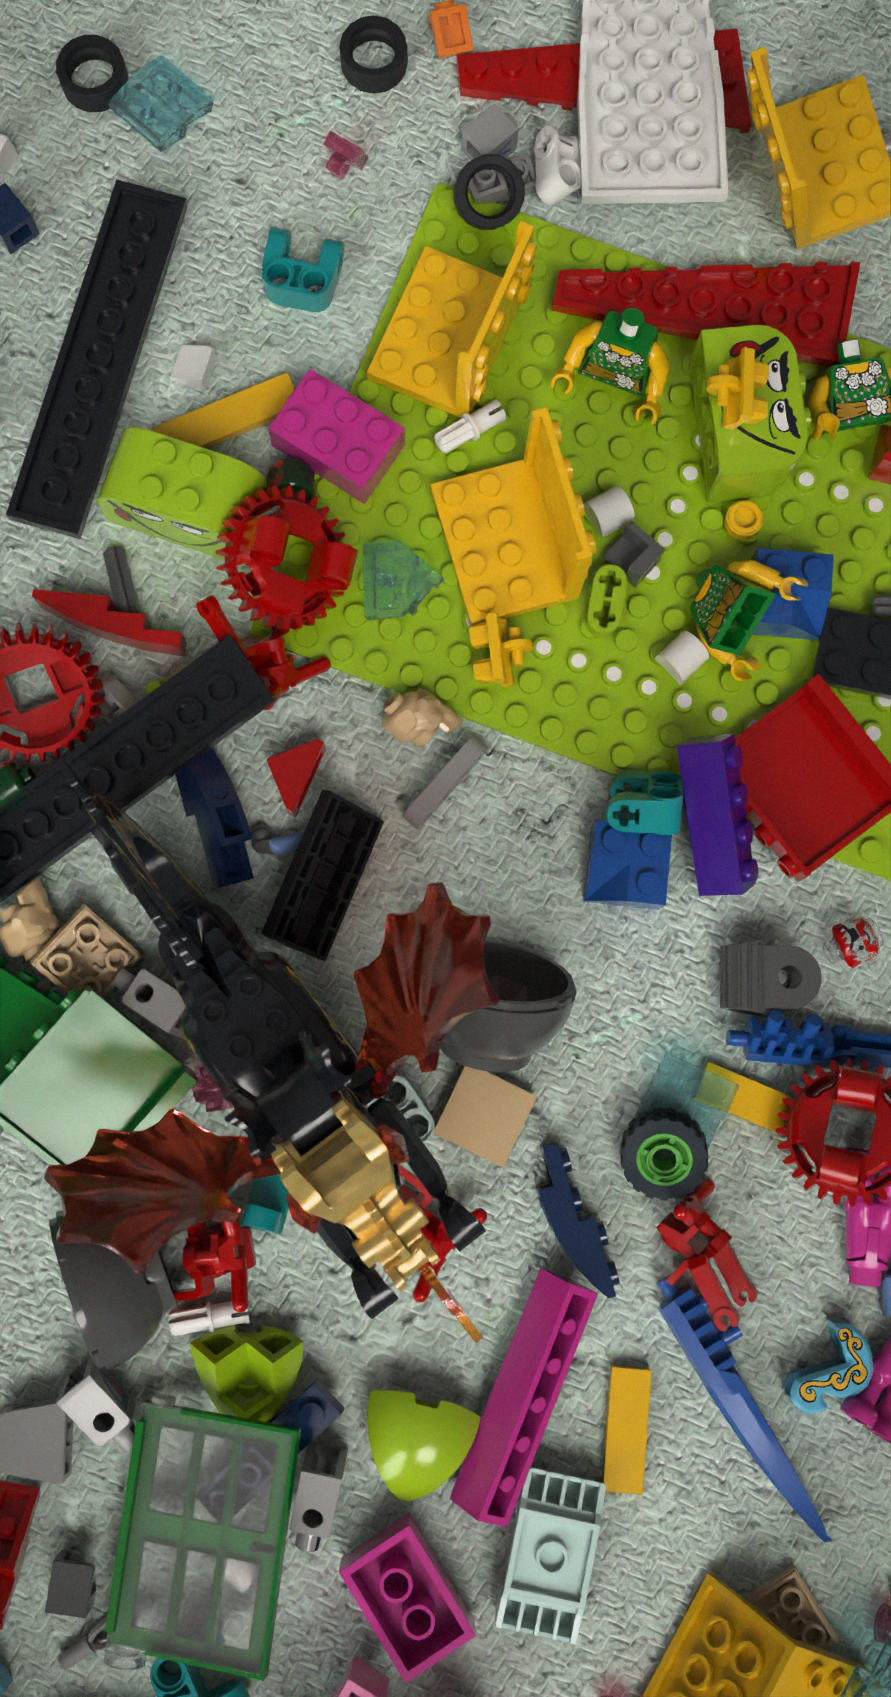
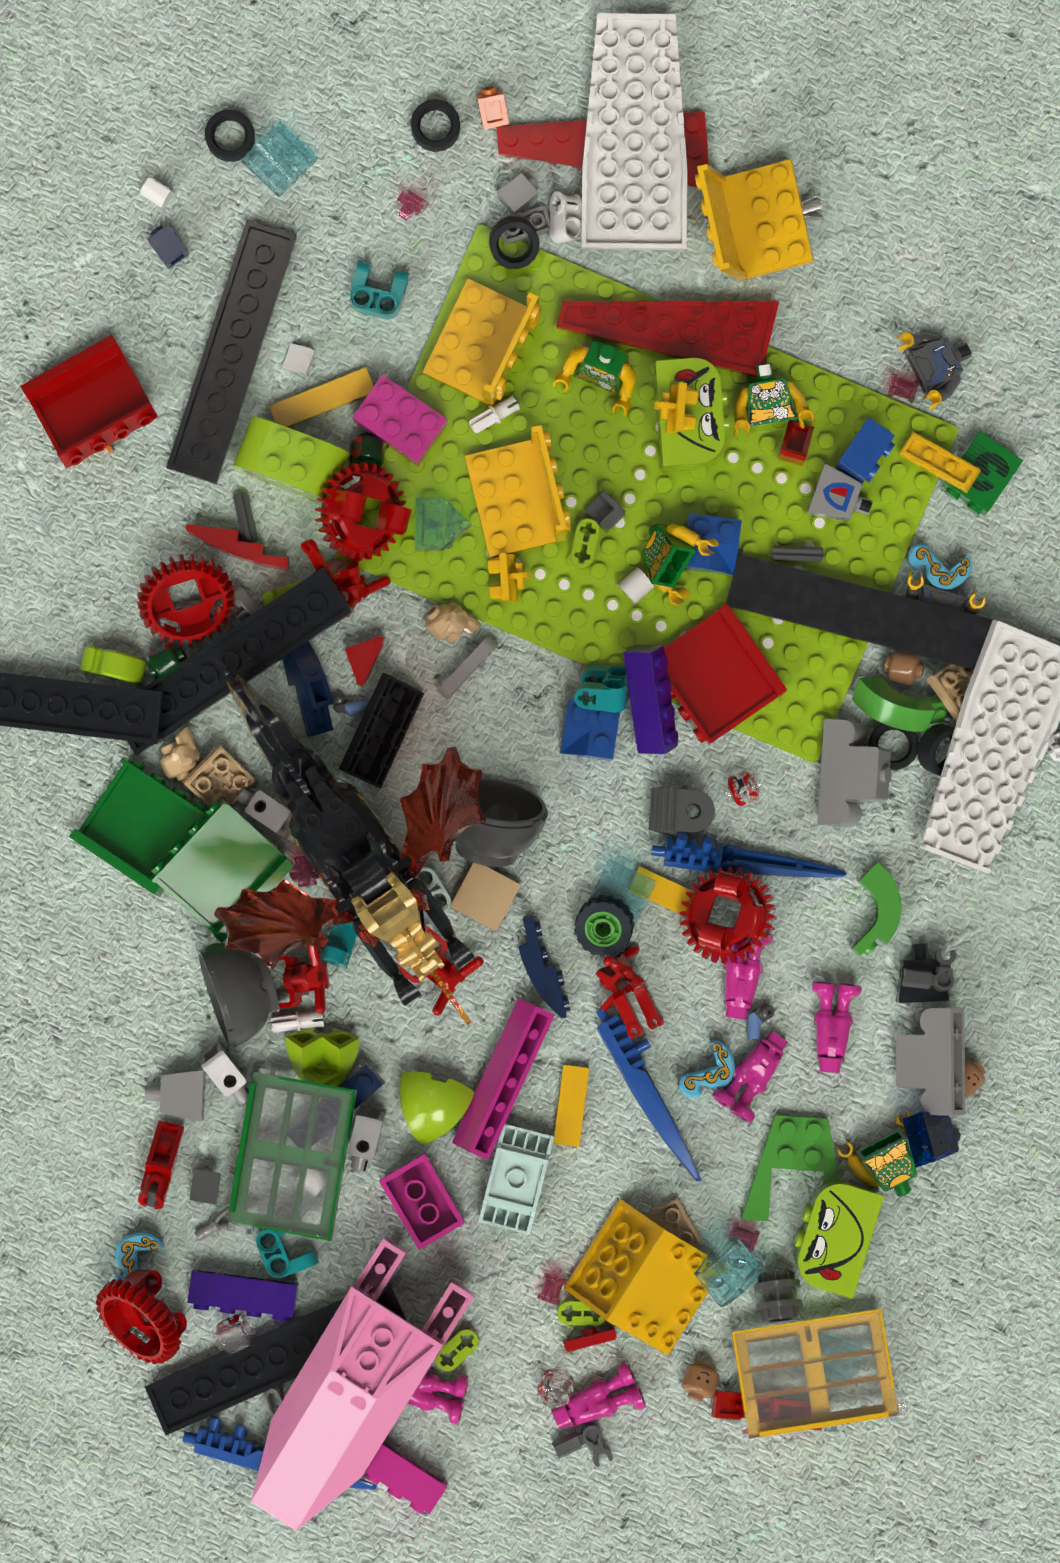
camera: 10 degrees right, 5 degrees up
white brick [584,485,635,538] -> none
yellow tile [724,500,764,540] -> none

